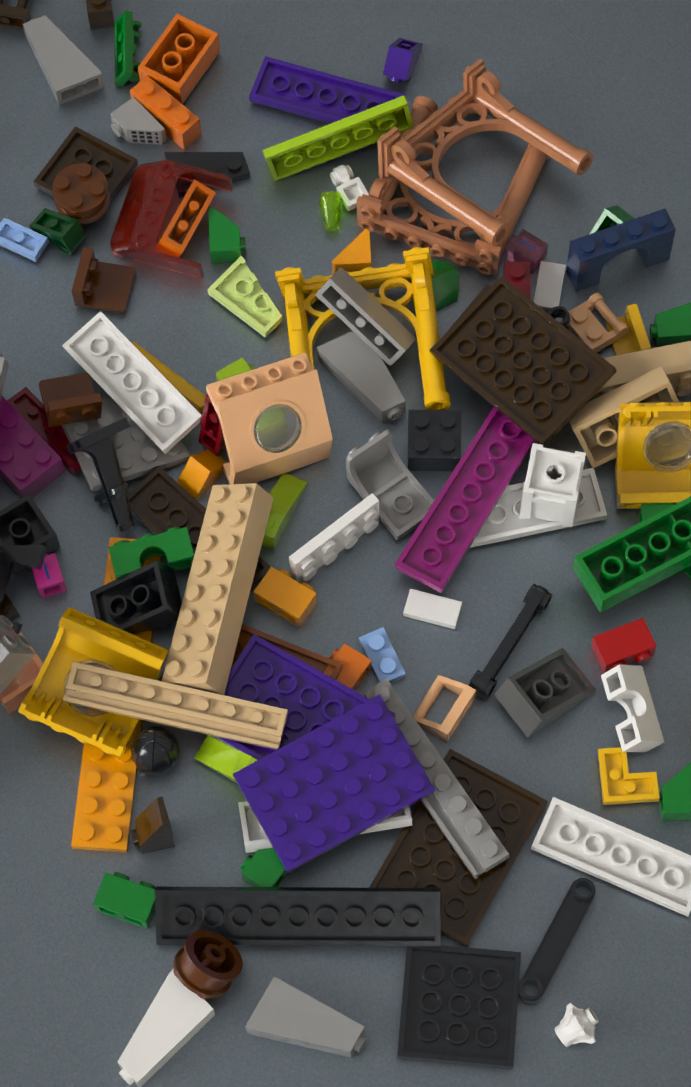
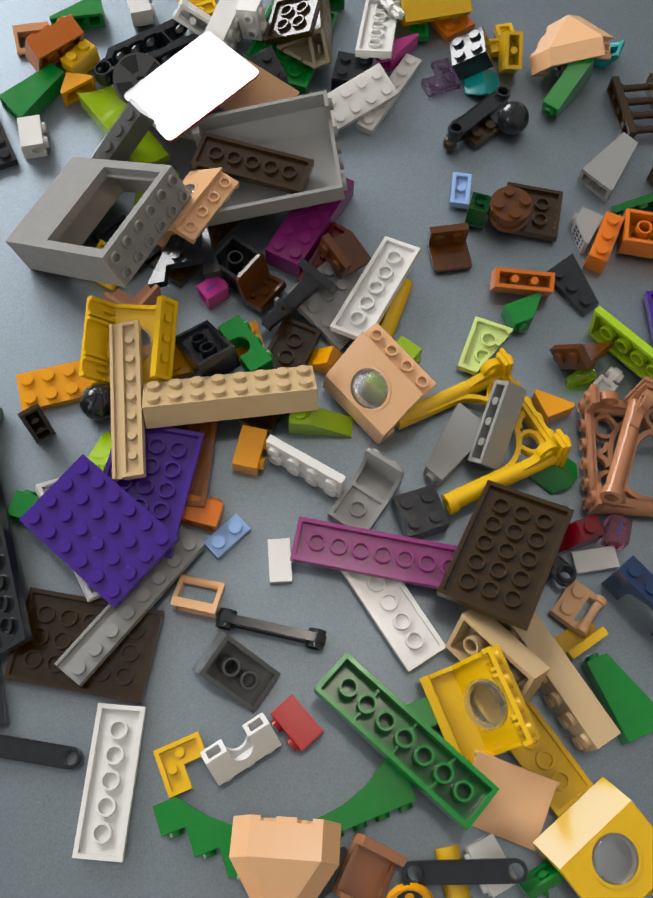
camera: 65 degrees right, 0 degrees up
clear red windscreen [110,160,233,279] -> none
white container [520,443,586,527] -> none
none -> reddish brown bracket [235,253,287,314]
none -> reddish brown bracket [549,342,613,370]

